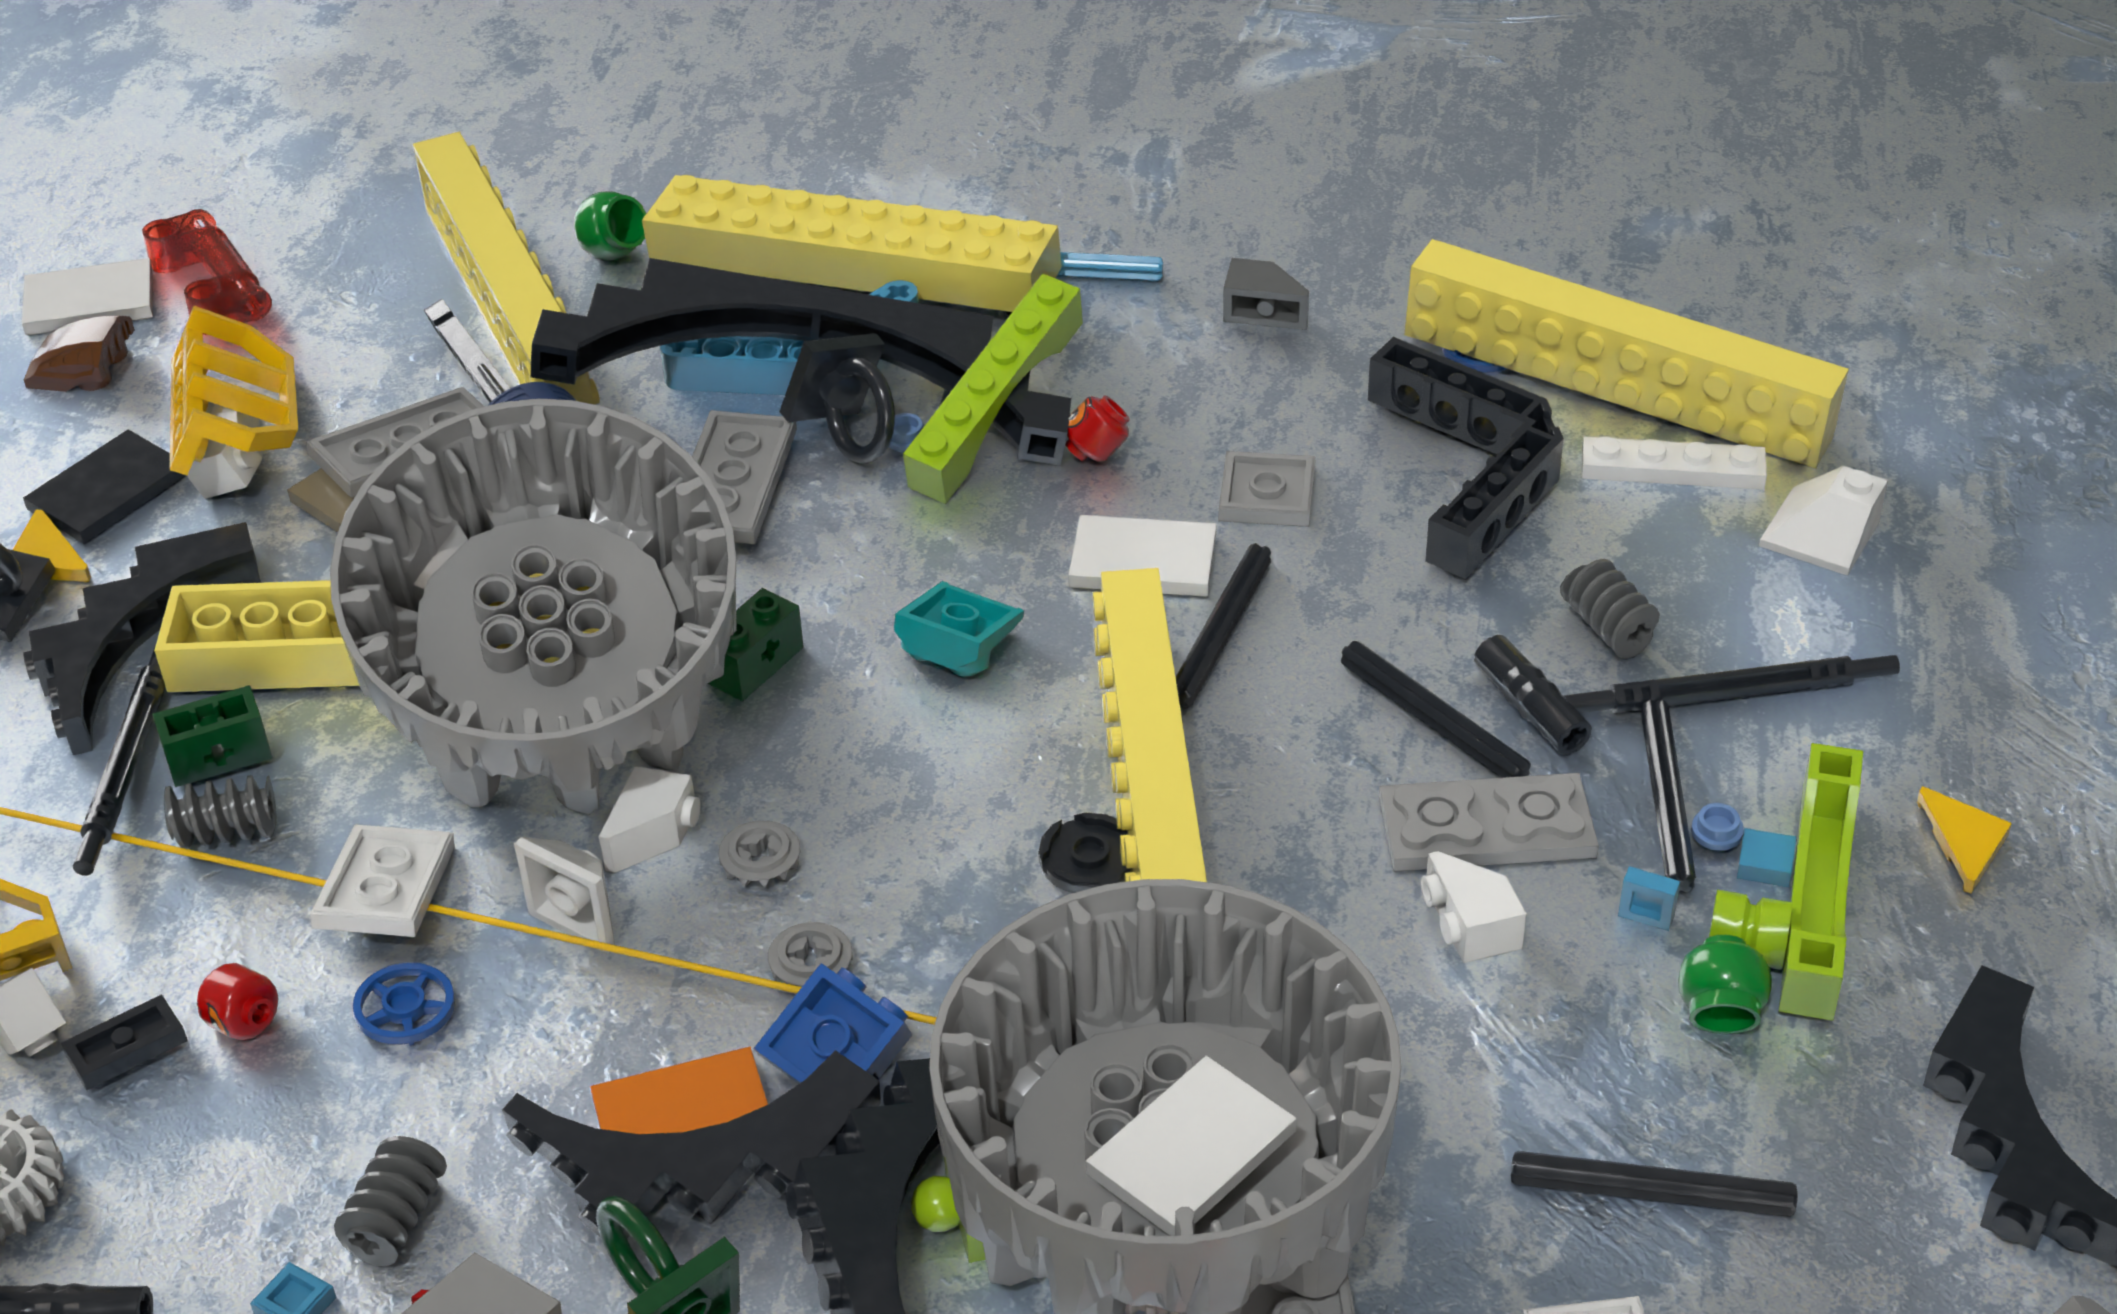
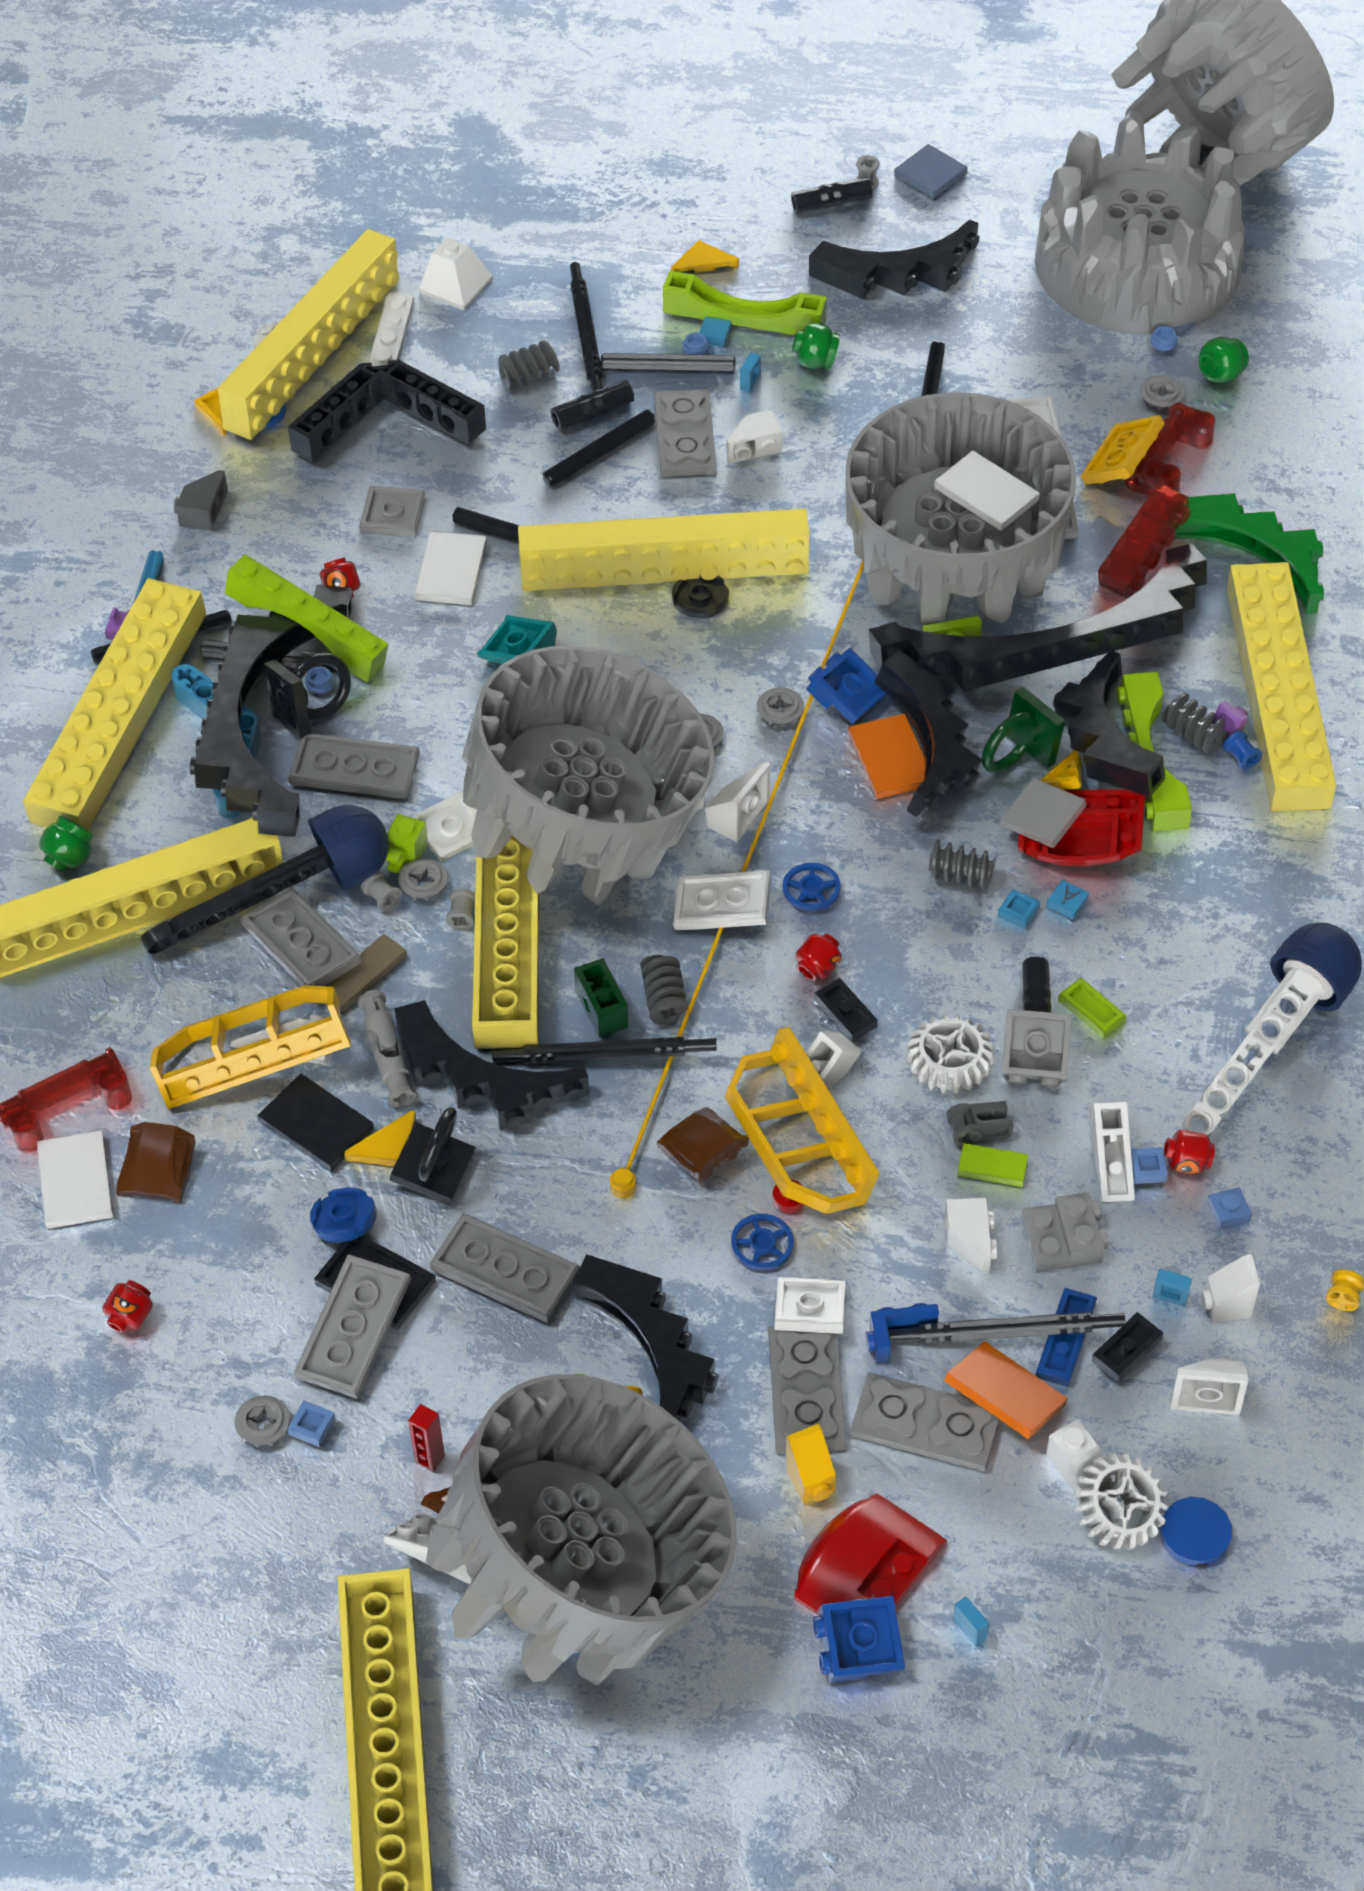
camera: 90 degrees left, 10 degrees up
lime wheel [1709,889,1793,970] -> none
none -> light grey piece [357,990,417,1108]

